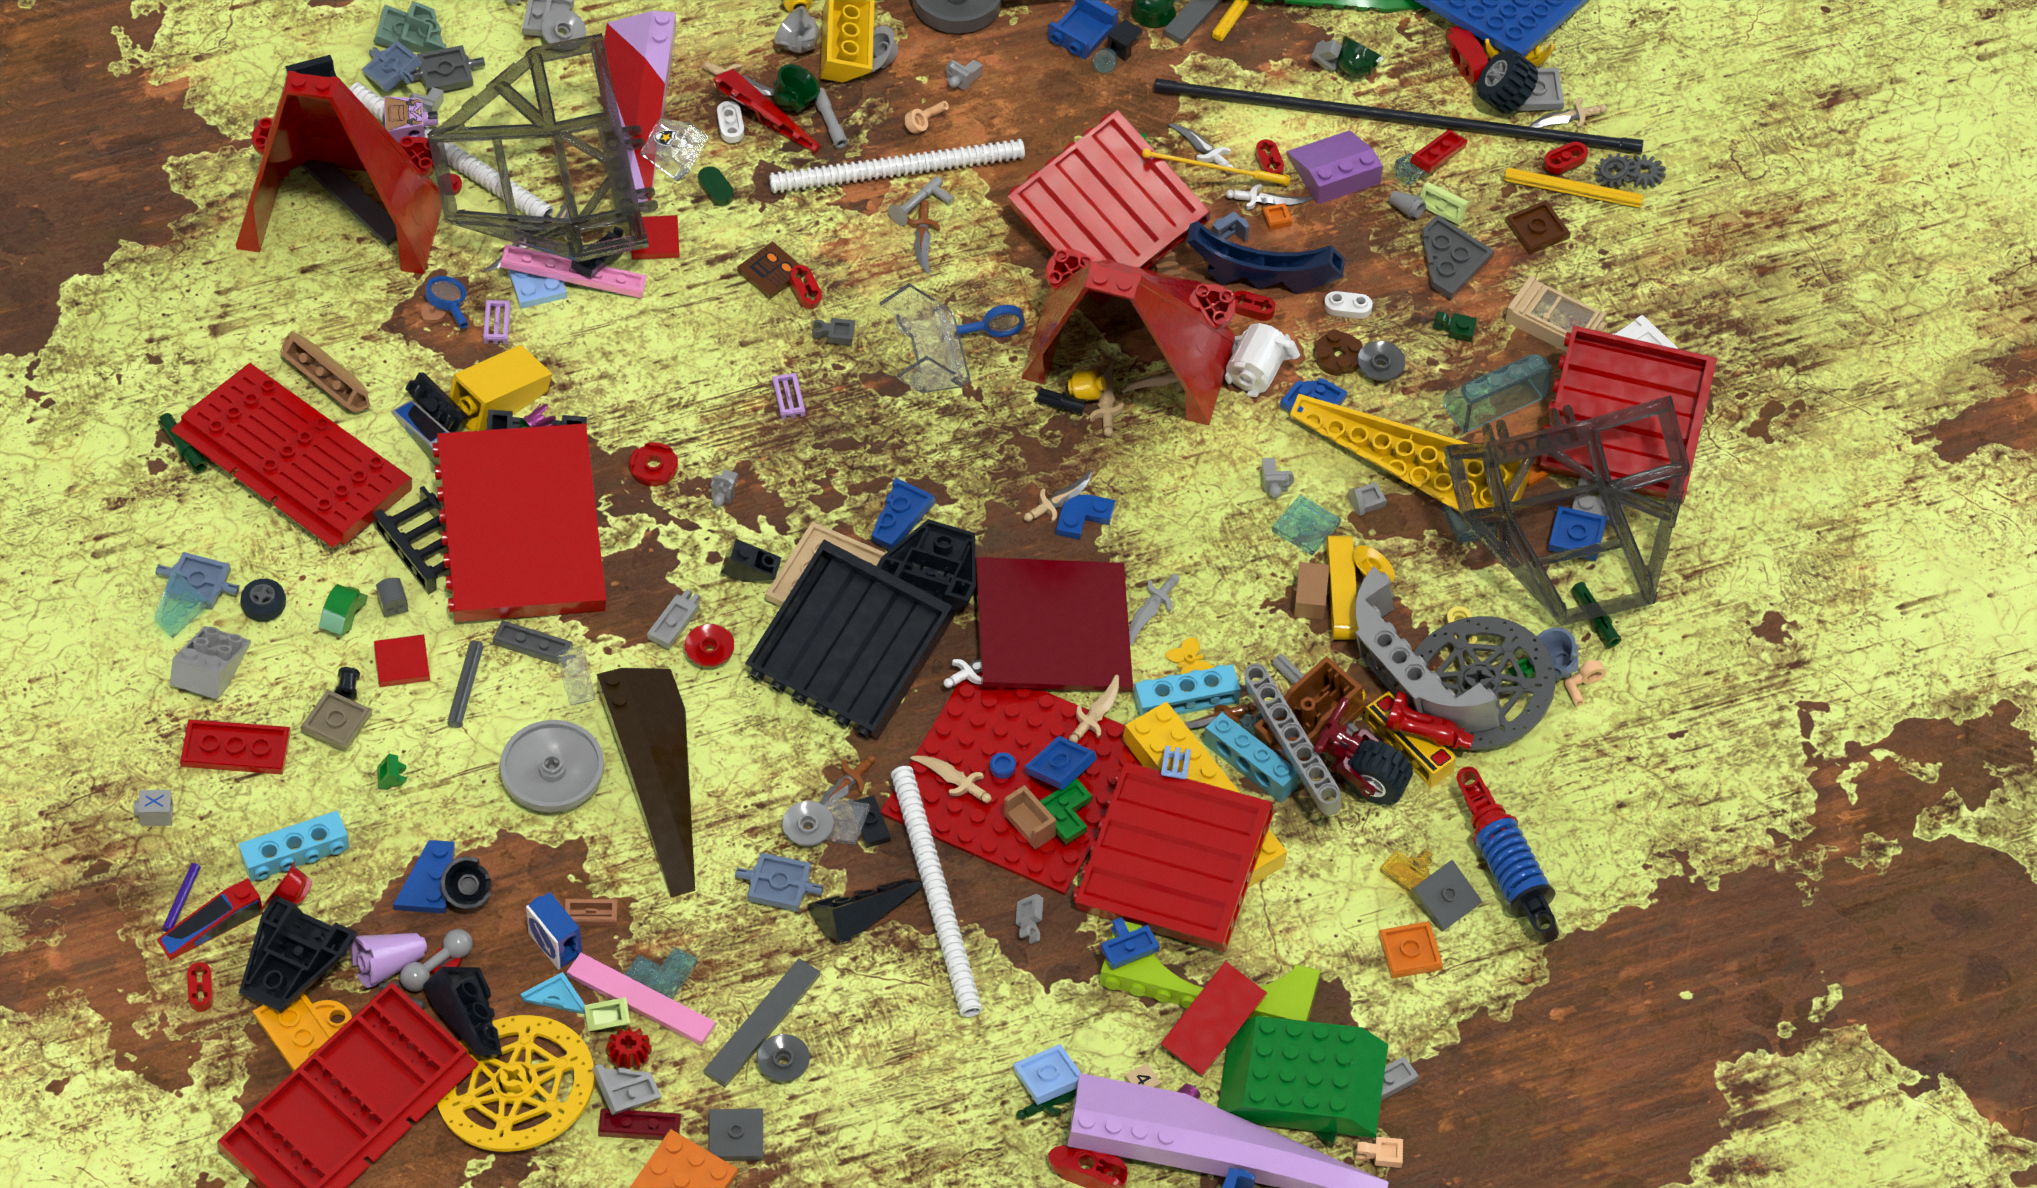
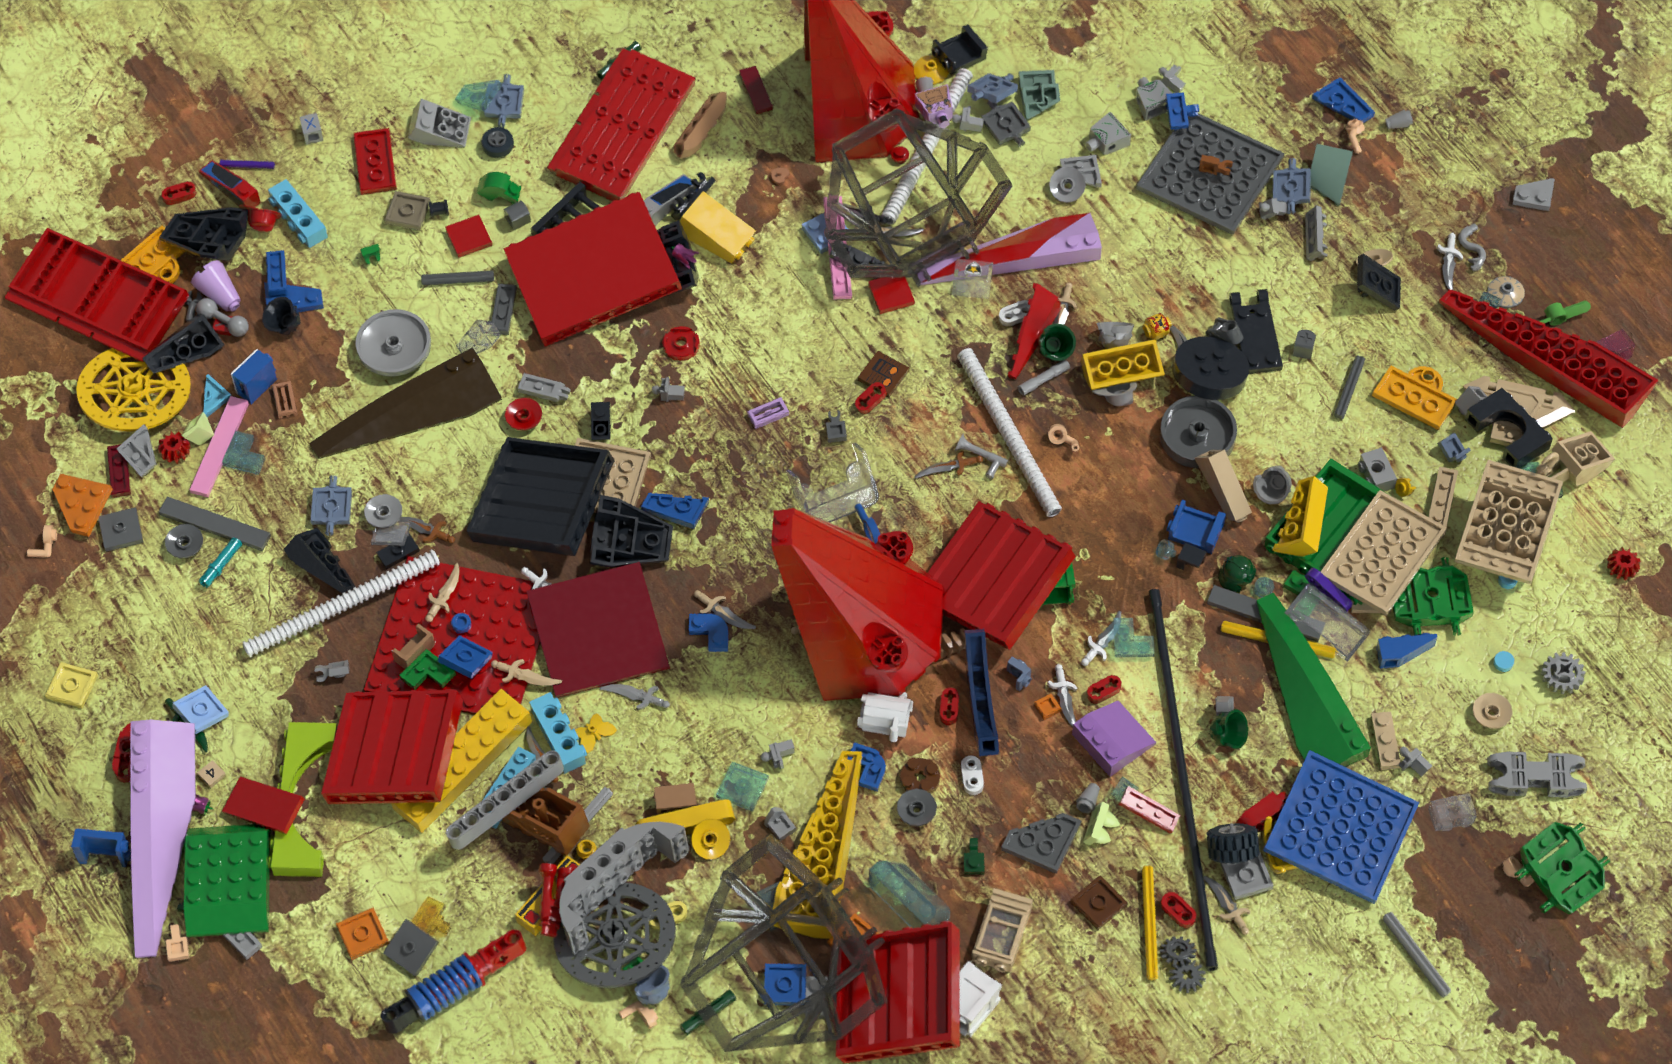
camera: 80 degrees right, 5 degrees up
blue piece [424,276,468,329] -> none
lavender tile [483,300,511,344] -> none
dark green tile [698,166,734,206] -> none
light grey piece [946,60,983,90] -> none
blue plate [1100,917,1160,970] -> none
yellow piece [1142,149,1290,186] -> none
light blue tile [1161,746,1191,779] -> none
piece [1314,697,1413,805] -> none
none -> teal pin [198,537,242,588]
none -> blue tile [266,250,287,296]
none -> dark red tile [739,65,773,115]
none -> clear light blue plate [1113,618,1154,657]

